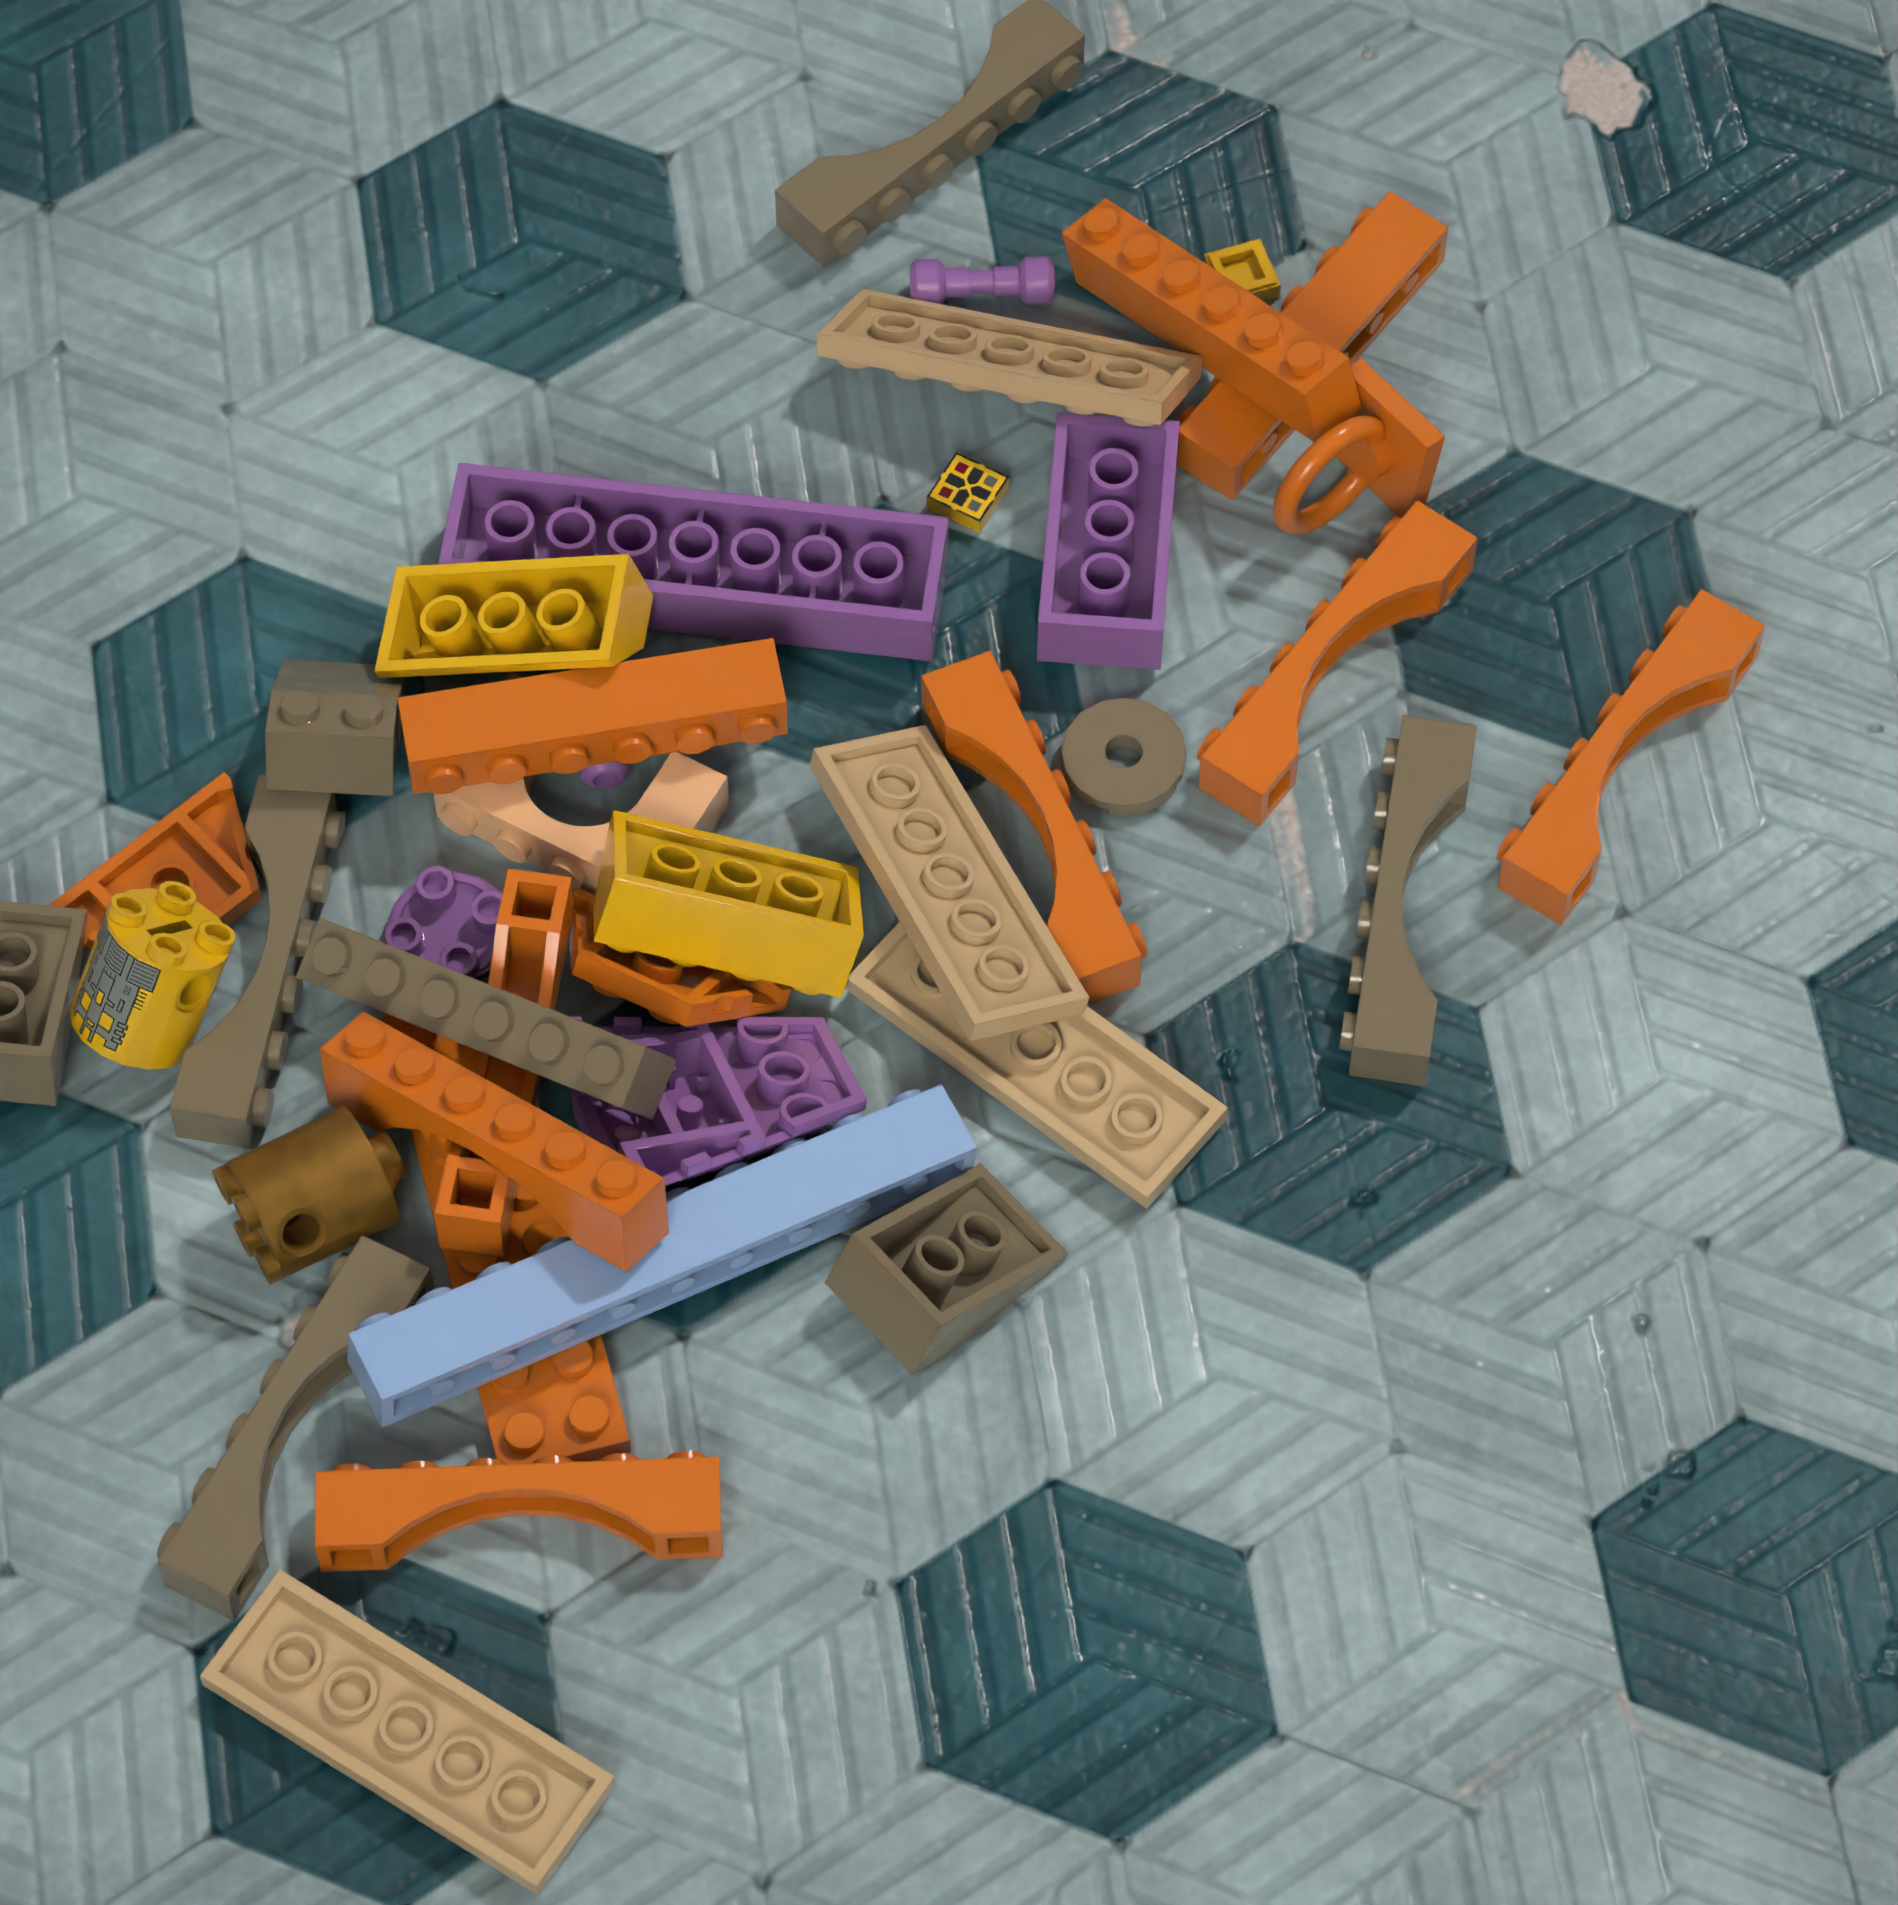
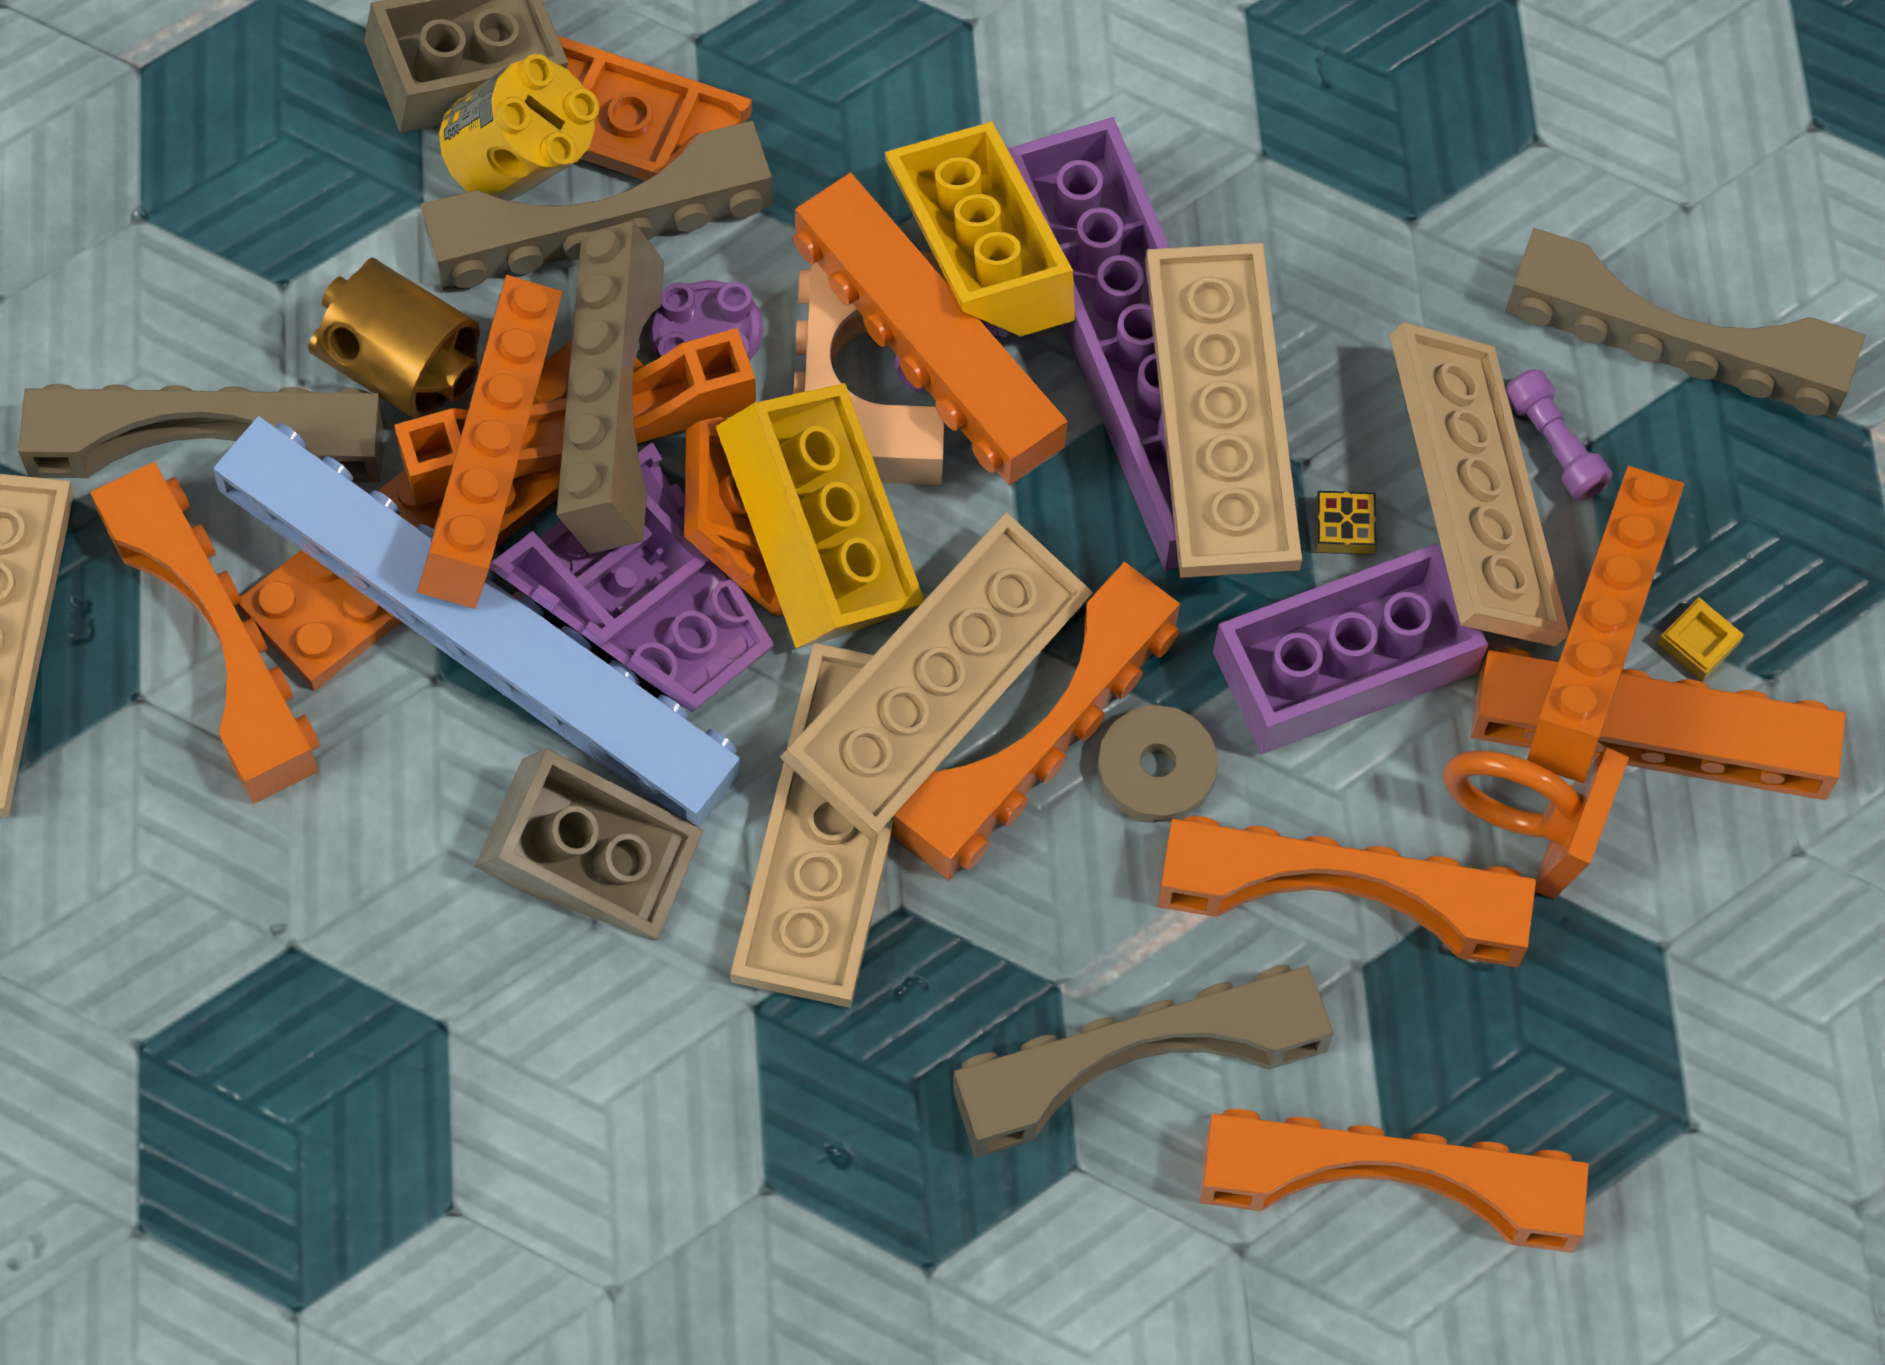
camera: 60 degrees right, 5 degrees up
dark tan slope [265,659,408,796] -> none
none -> tan plate [1145,243,1302,578]

